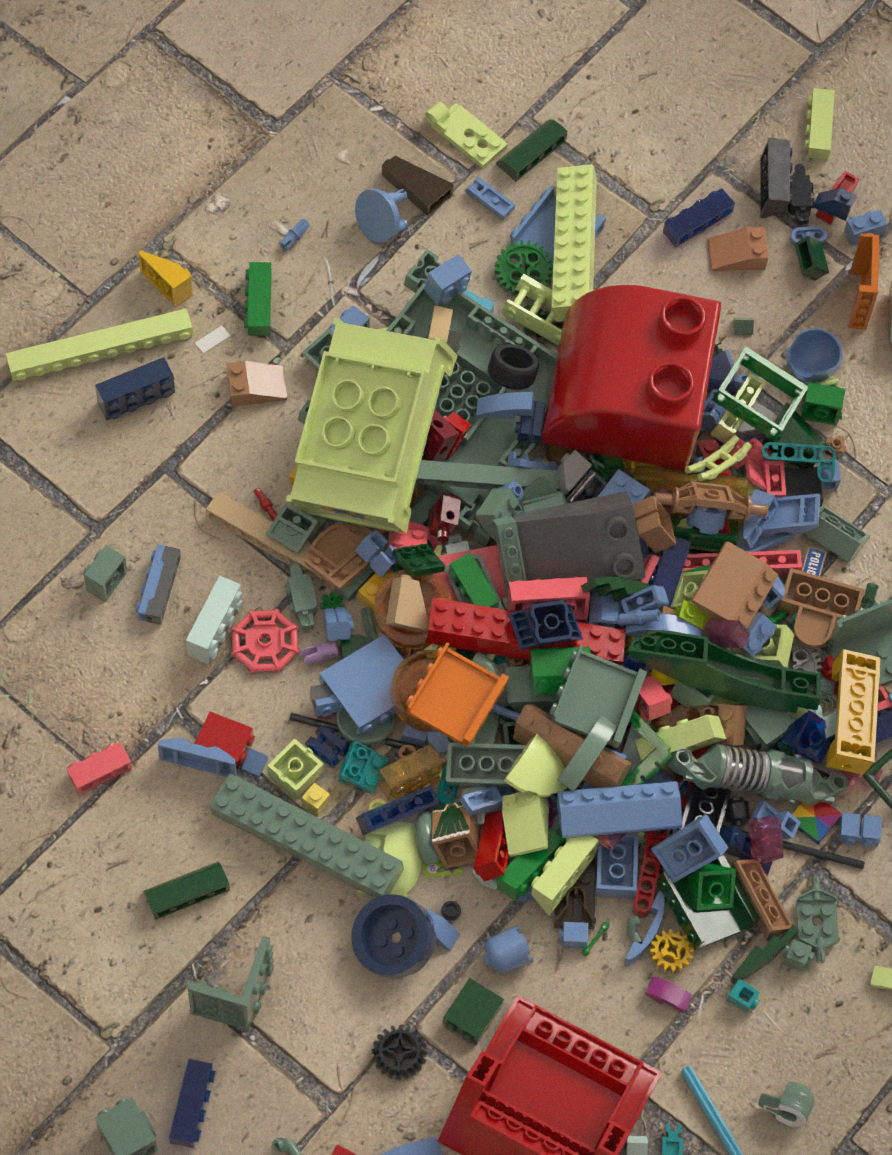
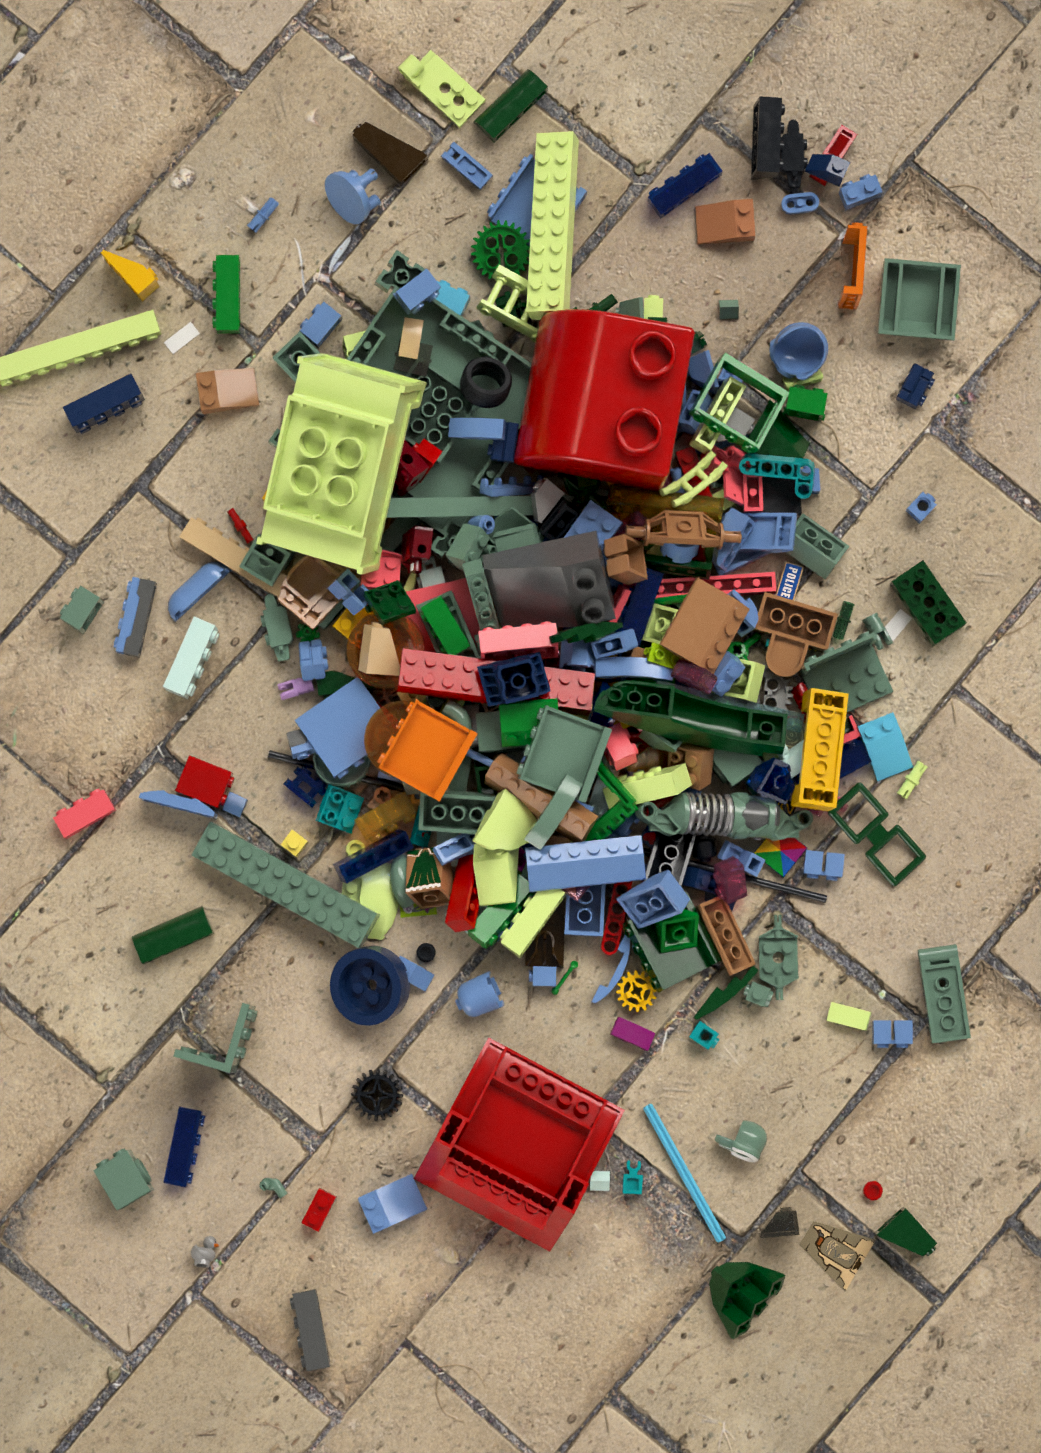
camera: 10 degrees right, 20 degrees up
coral plate [230,609,300,673] -> none
yellowish green brick [267,739,324,799] -> none
sand green axle [361,607,378,640] -> none
dark green brick [443,978,504,1044] -> none
medium blue pin [620,609,661,626] -> none
sand green arm [627,915,643,944] -> none
dark green brick [794,236,829,281] -> none
yellowish green brick [804,88,835,160] -> none
medium nougat plate [826,436,847,454] -> none
none -> medium blue brick [168,562,232,622]

